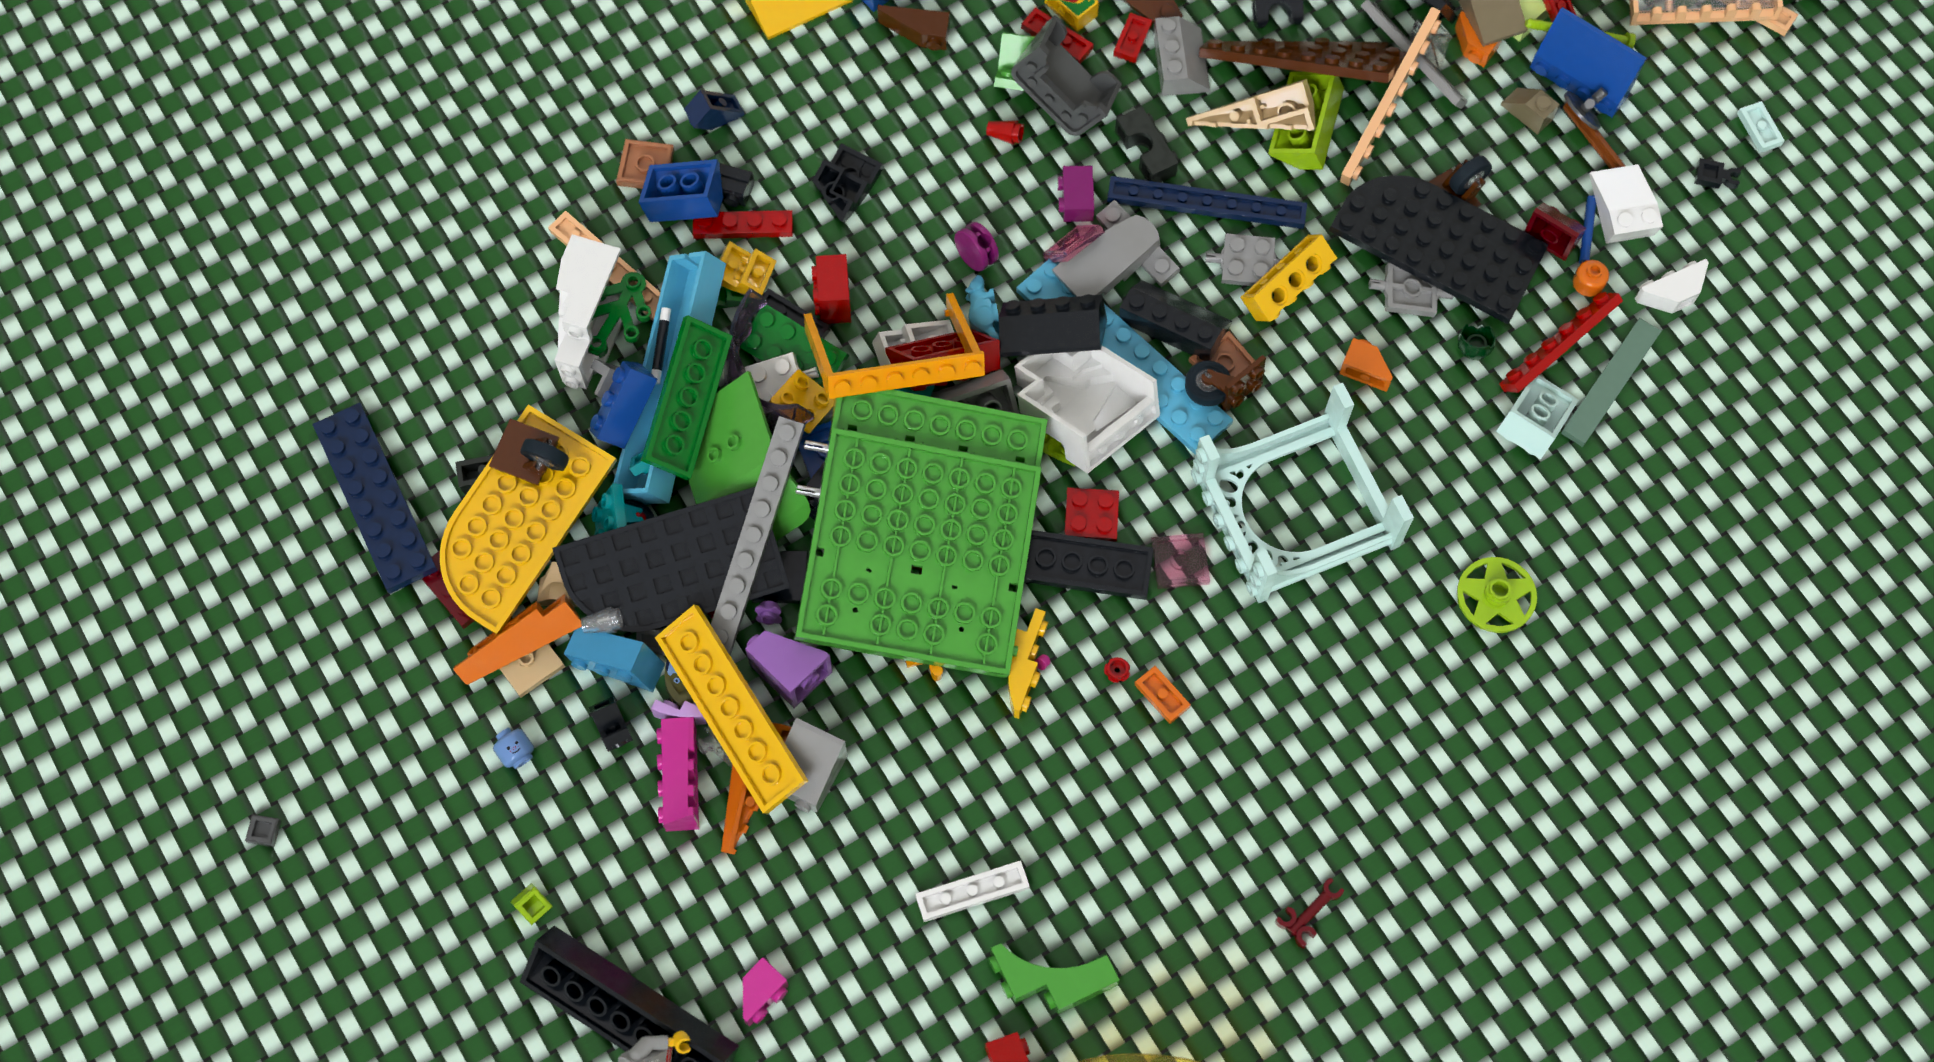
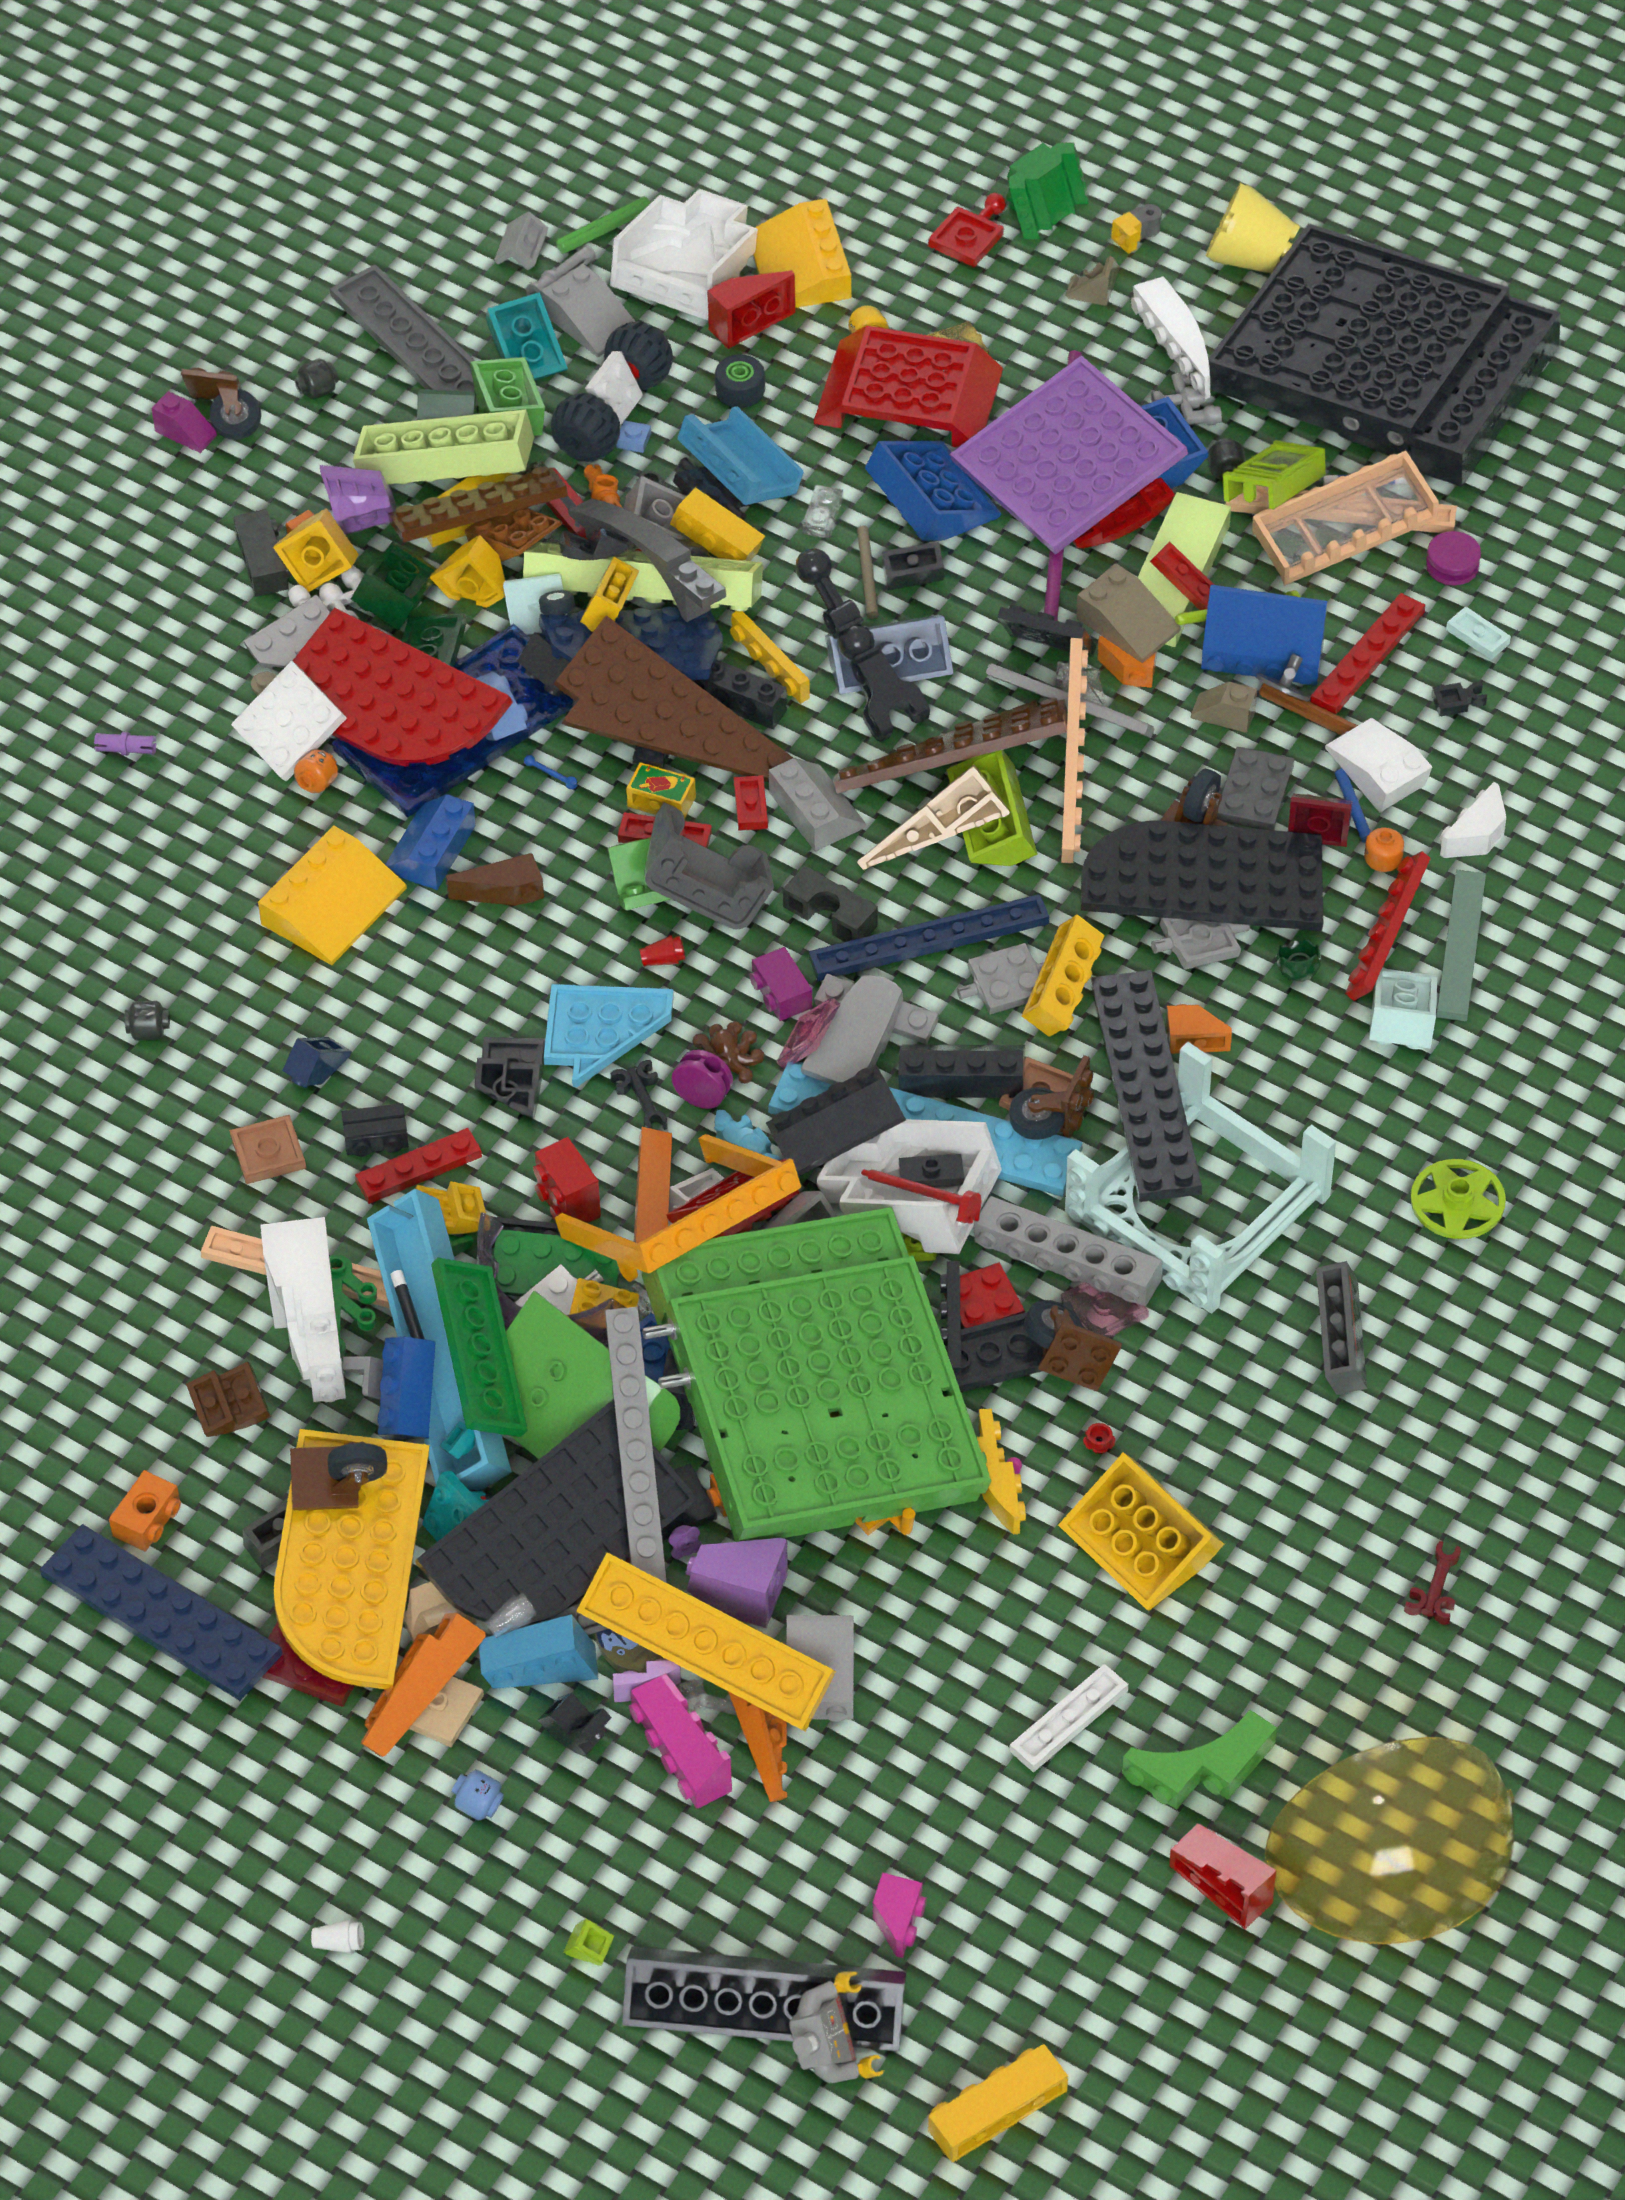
camera: 25 degrees left, 15 degrees down
dark grey tile [245,814,281,847] -> none
blue slope [638,159,723,222] -> none
orange plate [1134,666,1191,724] -> none
none -> orange brick [109,1470,181,1552]
none -> pearl dark grey head [125,1001,170,1041]
none -> reddish brown slope [186,1361,271,1437]
none -> white cone [311,1919,364,1954]
none -> medium azure wing [544,984,674,1087]
none -> black bar [610,1060,667,1130]
none -> orange tile [634,1127,672,1243]
none -> reddish brown animal [692,1021,764,1084]
none -> red piece [861,1169,982,1224]
none -> black plate [898,1154,964,1187]
none -> black plate [940,1261,961,1386]
none -> light grey brick [974,1196,1162,1307]
none -> reddish brown plate [1024,1300,1122,1392]
none -> yellow slope [1058,1452,1225,1611]
none -> black plate [1091,970,1202,1202]
none -> dark grey plate [1217,746,1295,830]
none -> red plate [1310,593,1426,715]
none -> dark grey brick [1316,1261,1367,1395]
none -> magenta head [1426,531,1481,586]

